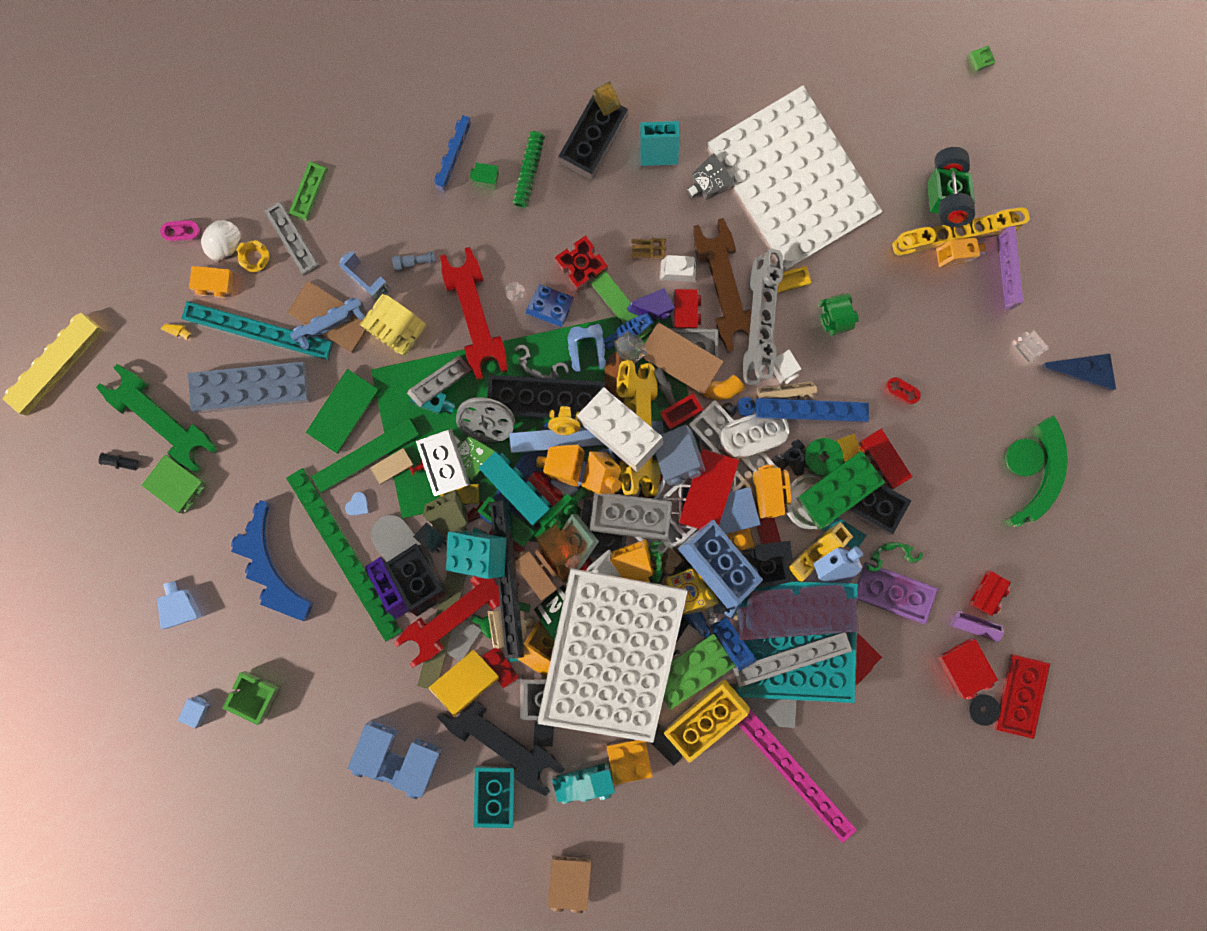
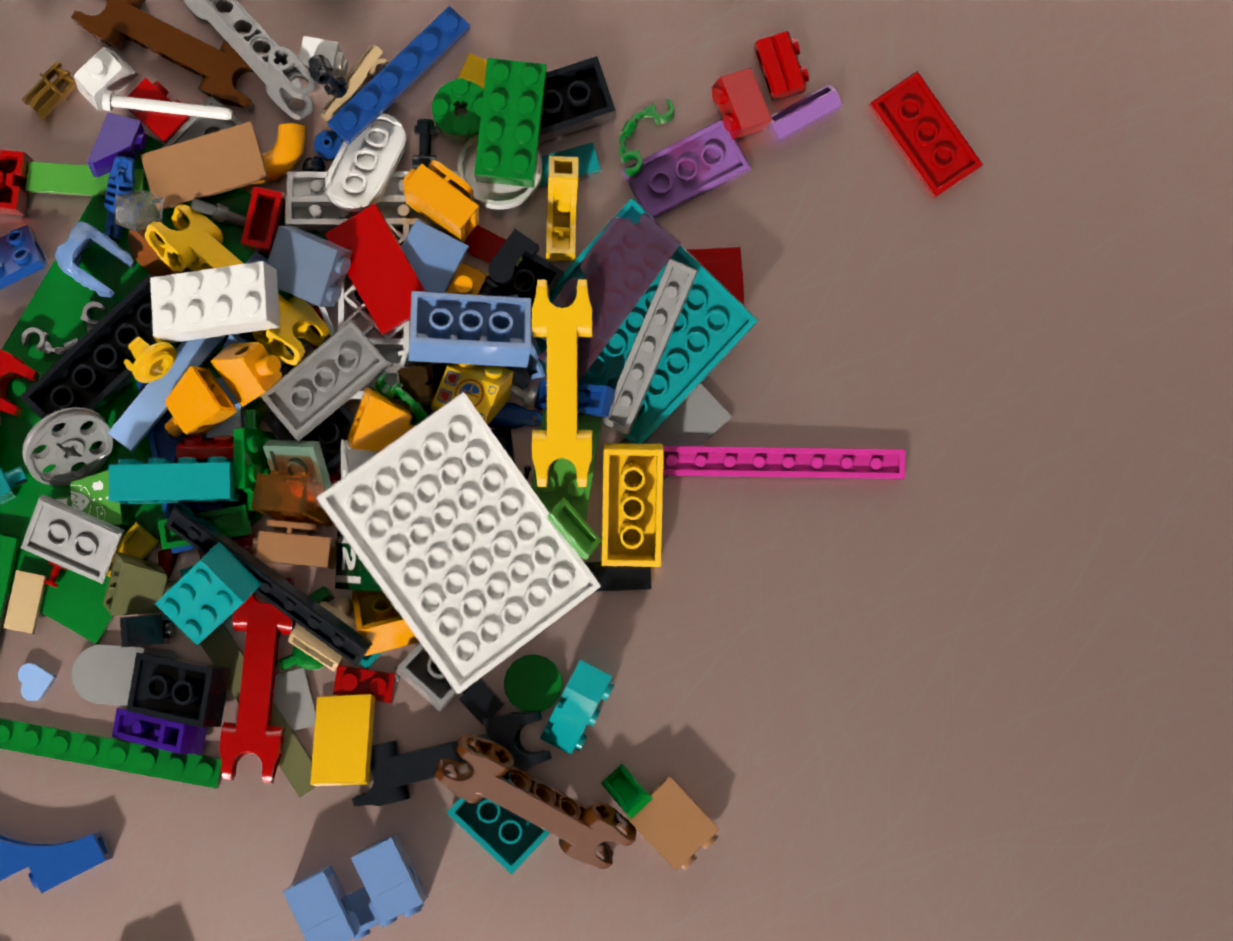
camera: 45 degrees left, 0 degrees up
light orange brick [606,739,653,785] -> none
black cone [785,448,805,476] -> none
light blue torso [814,547,863,583] -> none
red brick [859,428,913,490] -> none
red brick [937,638,998,700] -> none
black piece [967,694,1000,726] -> none
none -> white bar [102,90,233,120]
none -> black bar [308,54,348,98]
none -> reddish brown piece [435,734,636,869]
none -> green tile [504,654,562,712]
none -> yellow piece [532,280,593,487]
none -> bright green tile [547,497,602,560]
none -> green tile [601,763,653,819]
none -> red brick [711,68,772,140]

